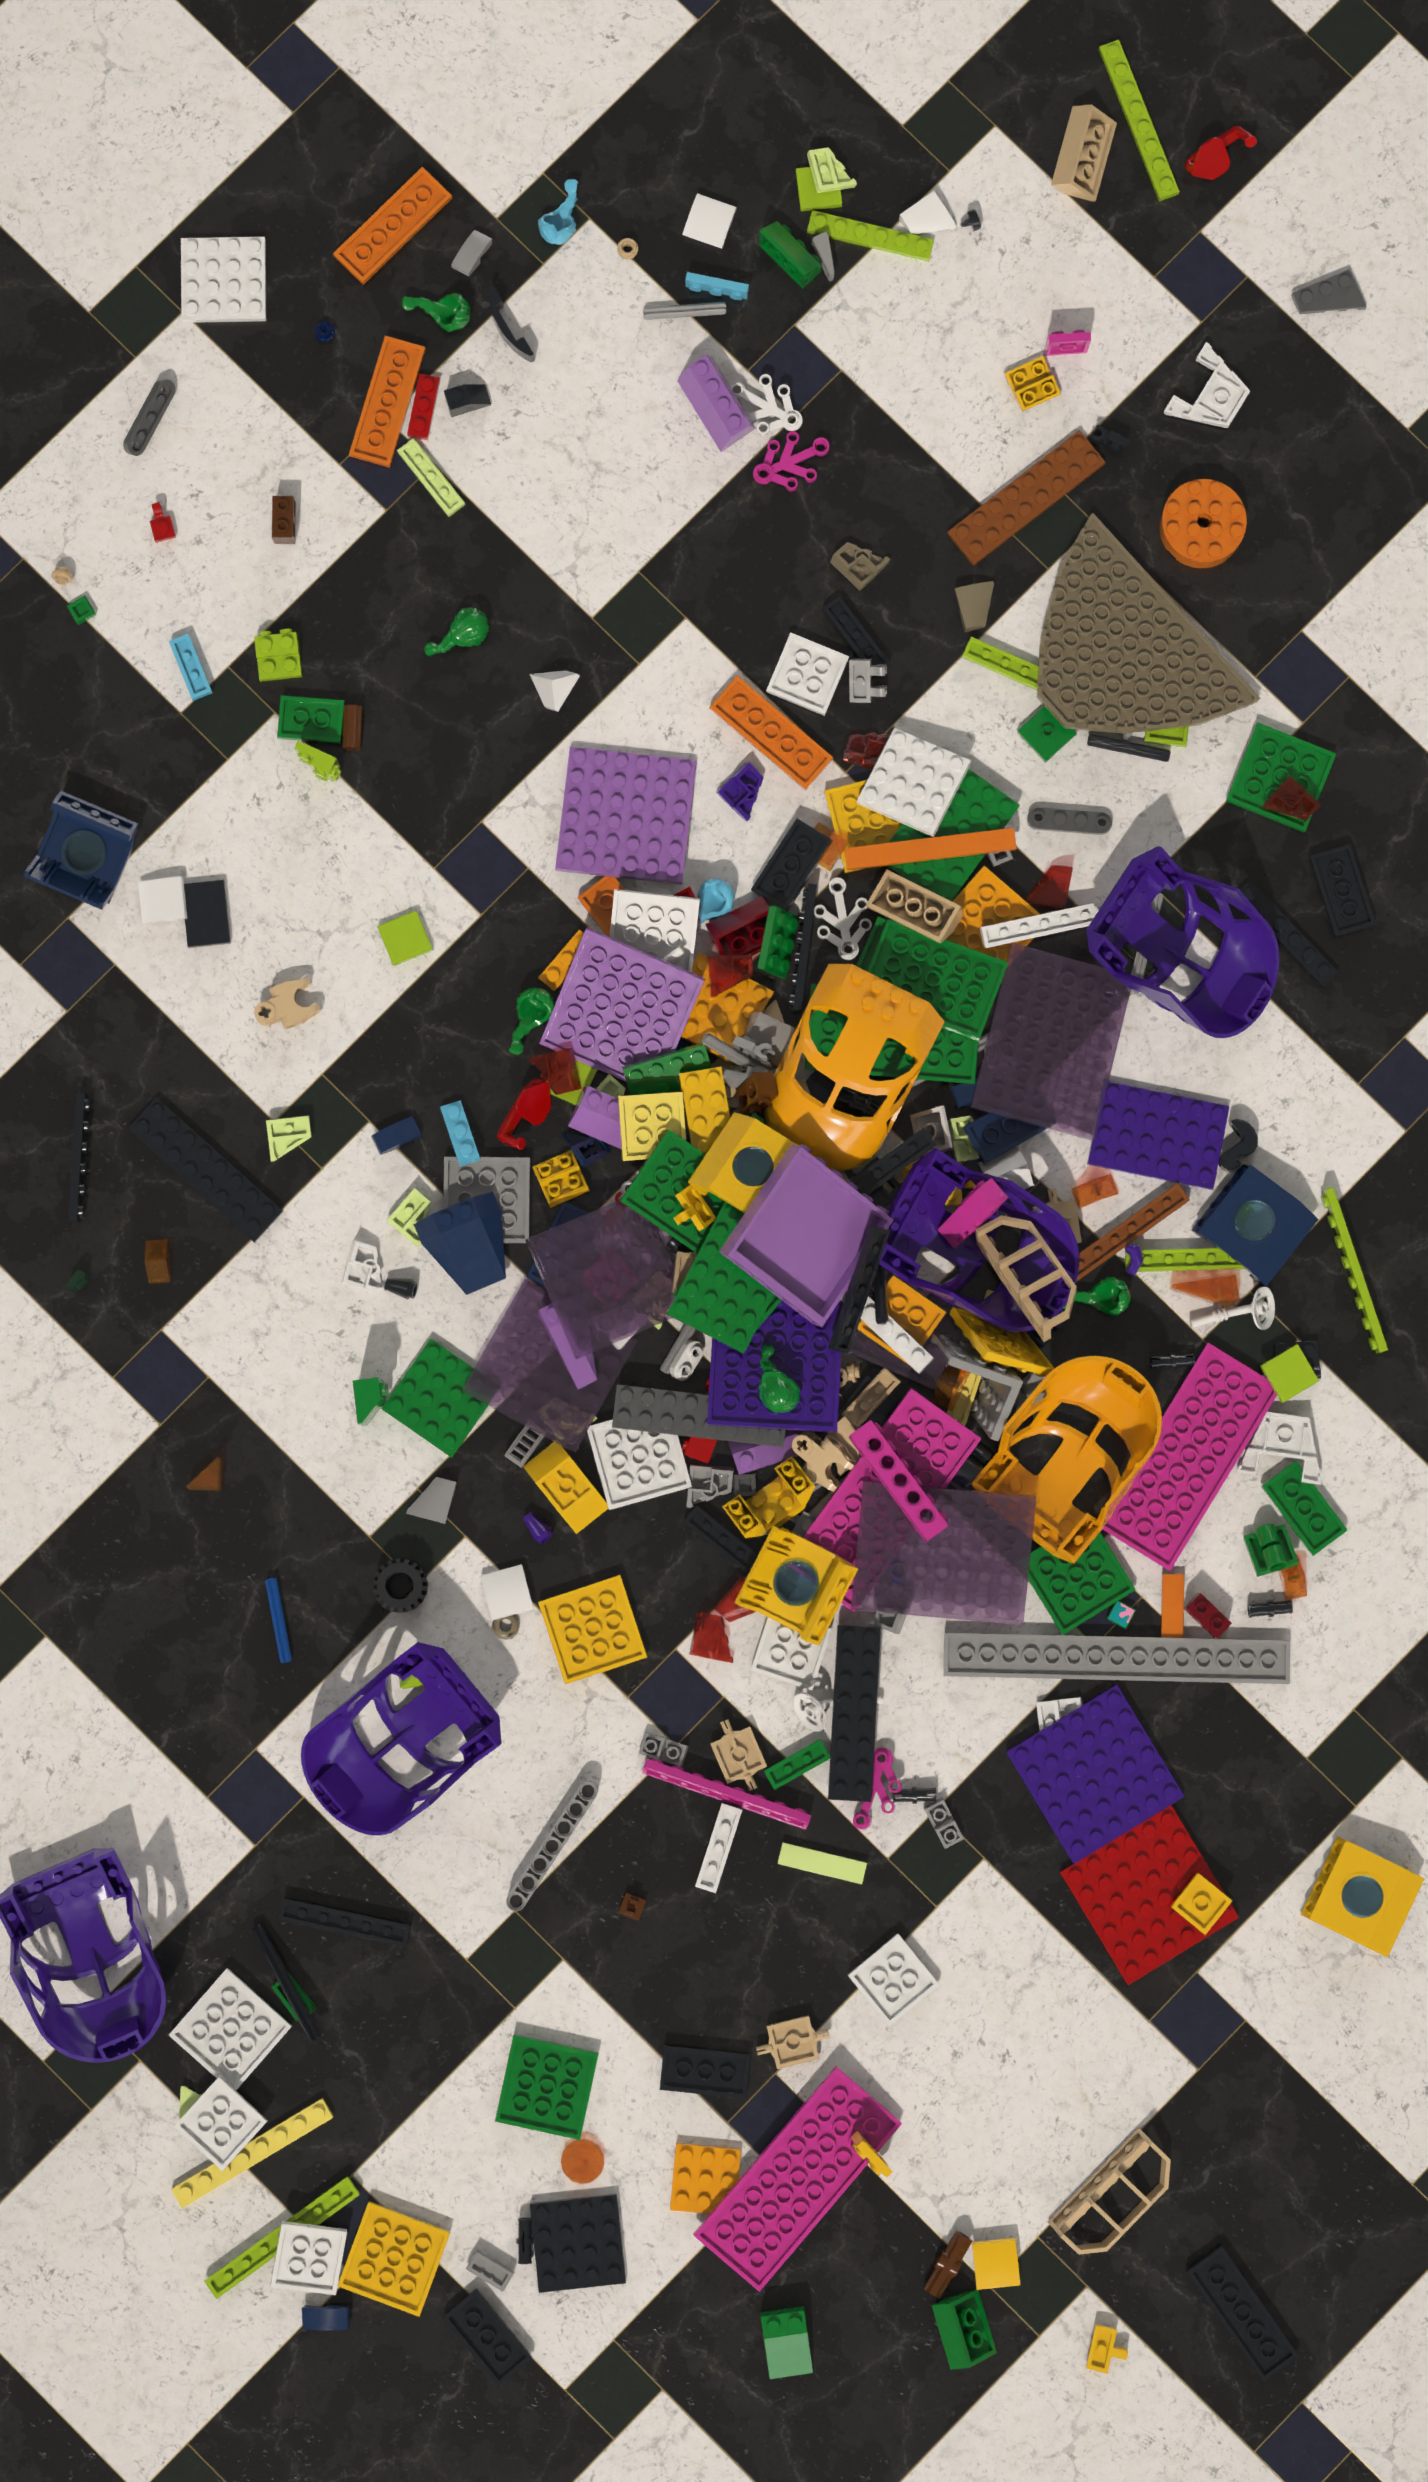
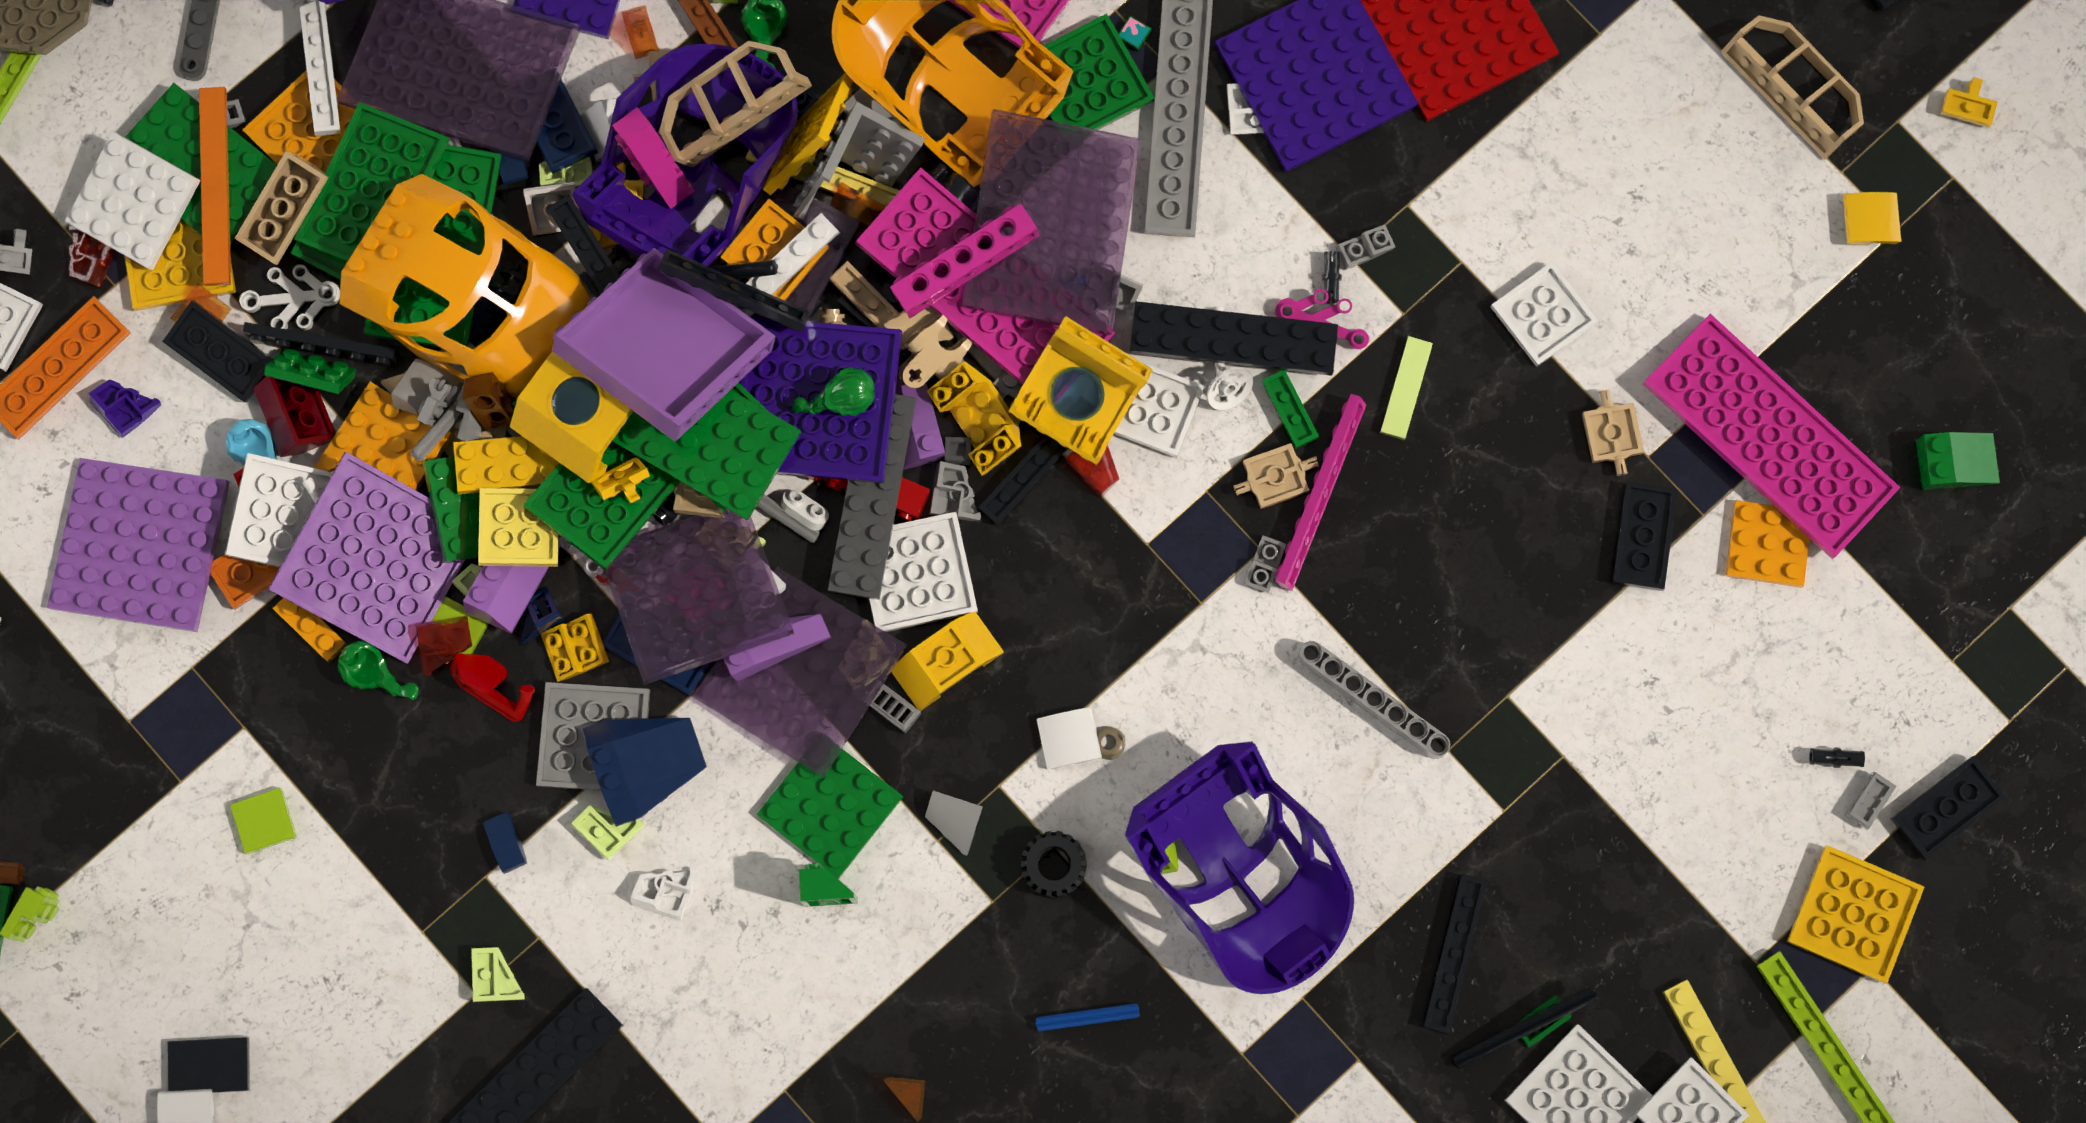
camera: 85 degrees left, 5 degrees down
tan piece [254,978,321,1029] -> none
white plate [270,2221,347,2295] -> none
dark blue slope [302,2304,350,2330] -> none
black cone [384,1278,418,1300] -> none
medium azure plate [440,1100,480,1167] -> none
green plate [495,2034,599,2140] -> none
dark purple cone [523,1511,553,1544] -> none
black plate [530,2194,626,2293] -> none
yellow plate [538,1575,647,1685] -> none
clear orange tile [561,2139,605,2184] -> none
reddish brown tile [618,1892,646,1921] -> none
clear red slope [689,1612,733,1663] -> none
white plate [695,1803,742,1893] -> none
clear red slope [708,954,753,997] -> none
yellow plate [851,2131,893,2178] -> none
reddish brown piece [924,2230,973,2298] -> none
green slope [932,2289,997,2370] -> none
green plate [1017,706,1077,763] -> none
clear red slope [1025,865,1073,910] -> none

